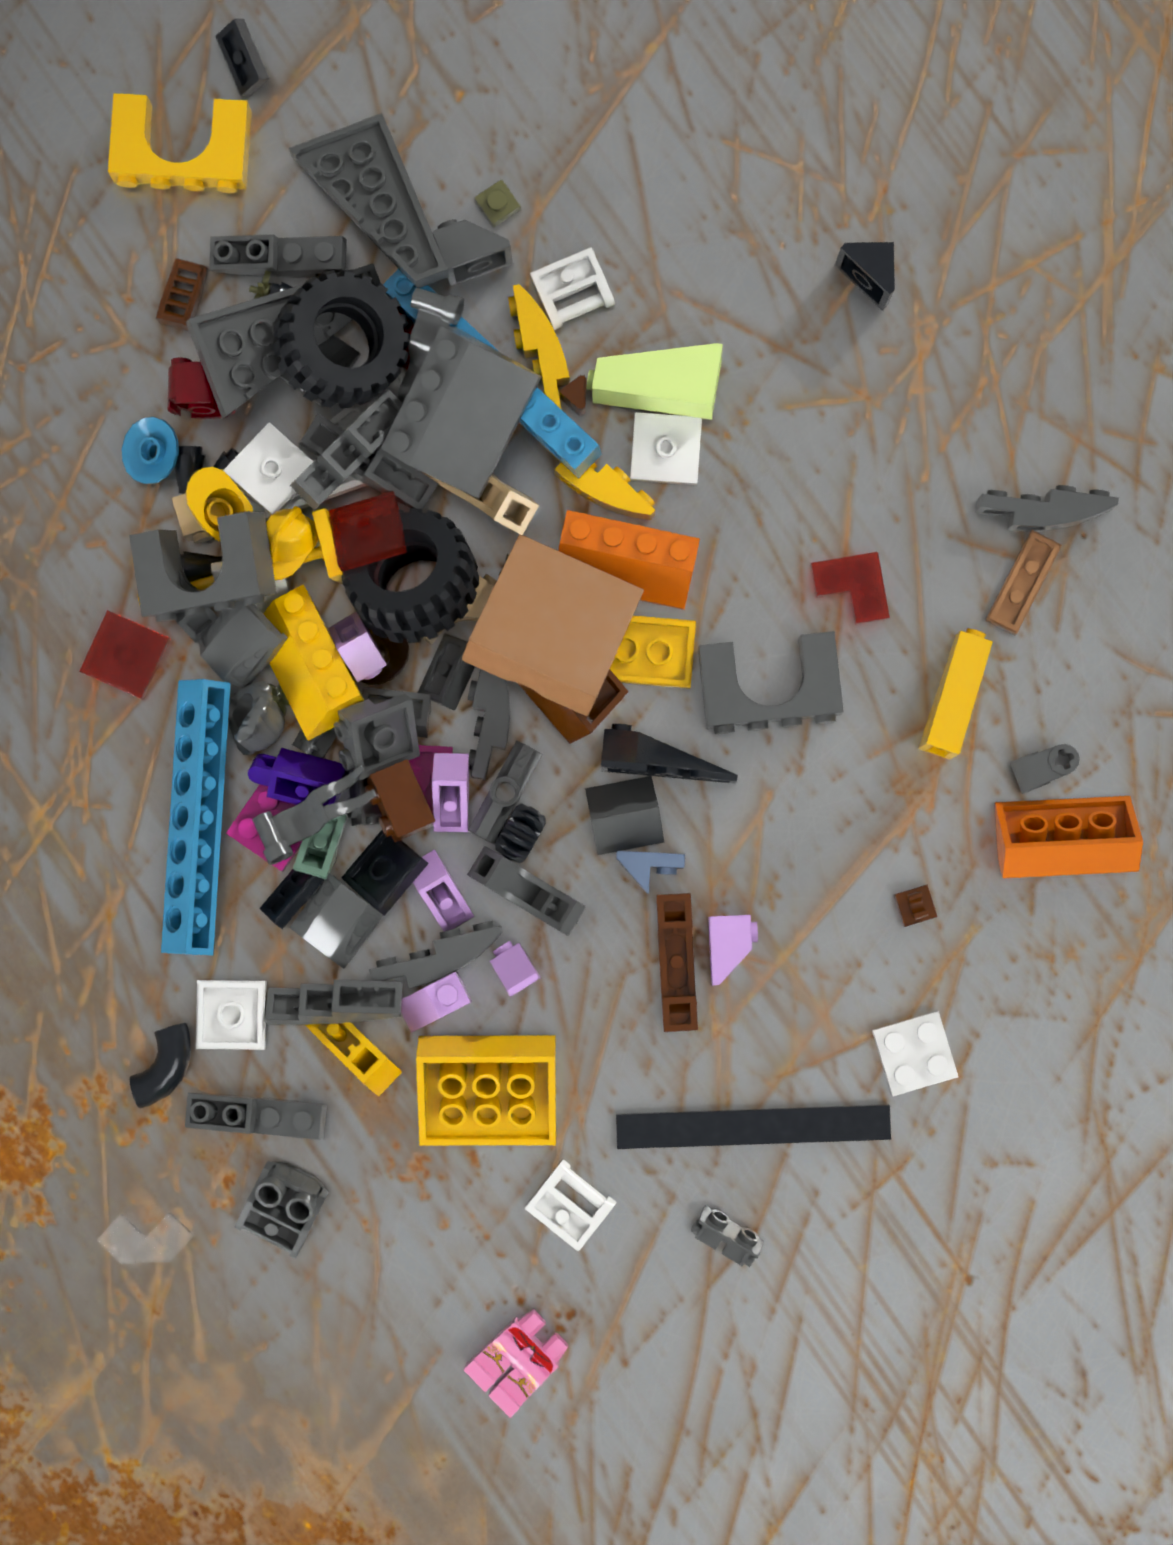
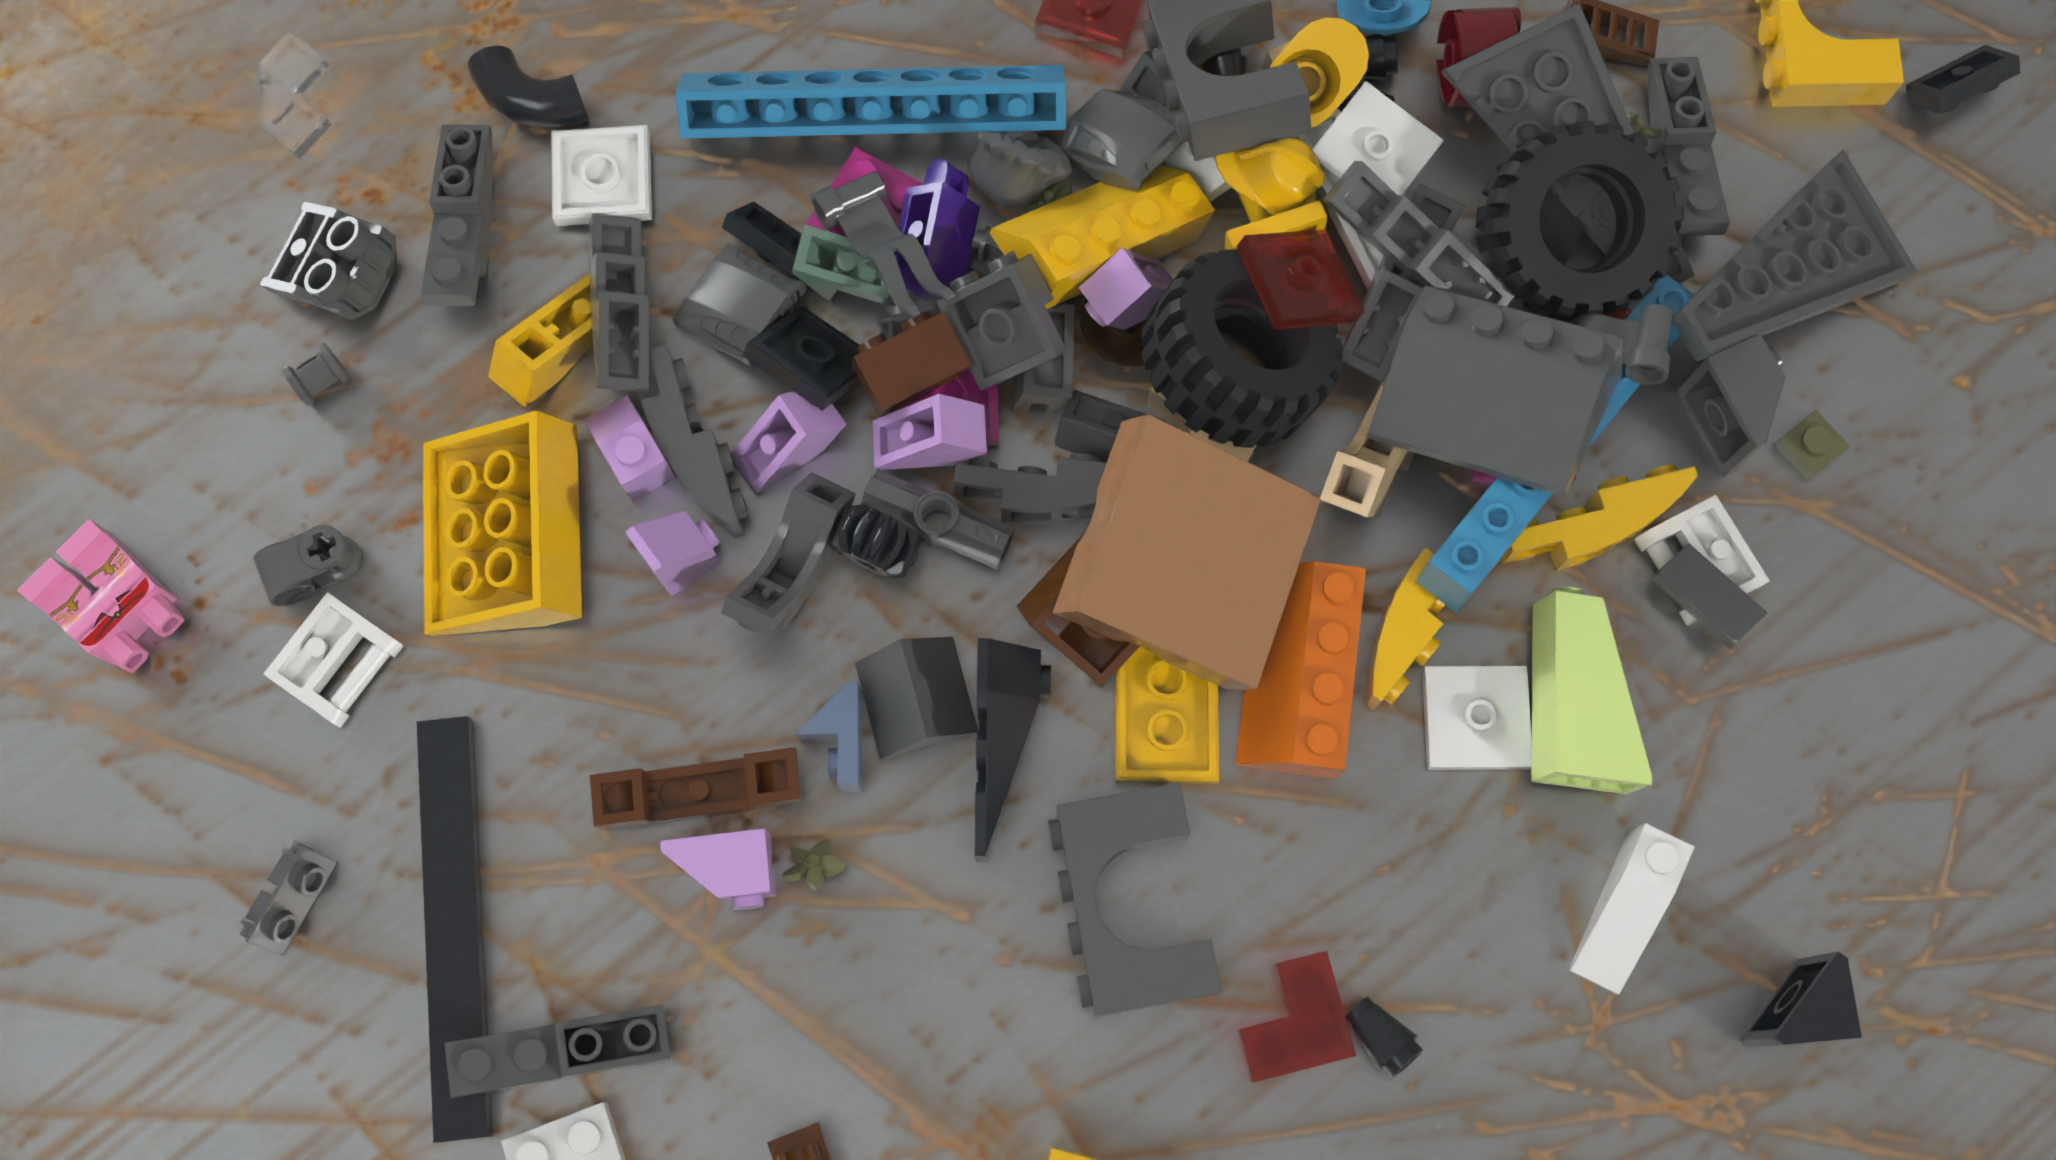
camera: 85 degrees right, 10 degrees down
reddish brown slope [559,375,587,416] -> none
none -> dark grey piece [253,525,362,607]
none -> dark grey bush [281,343,350,406]
none -> dark grey slope [445,1004,670,1099]
none -> olive plant [782,839,846,891]
none -> black cone [1345,996,1424,1079]
none -> white slope [1568,823,1695,995]
none -> dark grey slope [1652,543,1768,650]

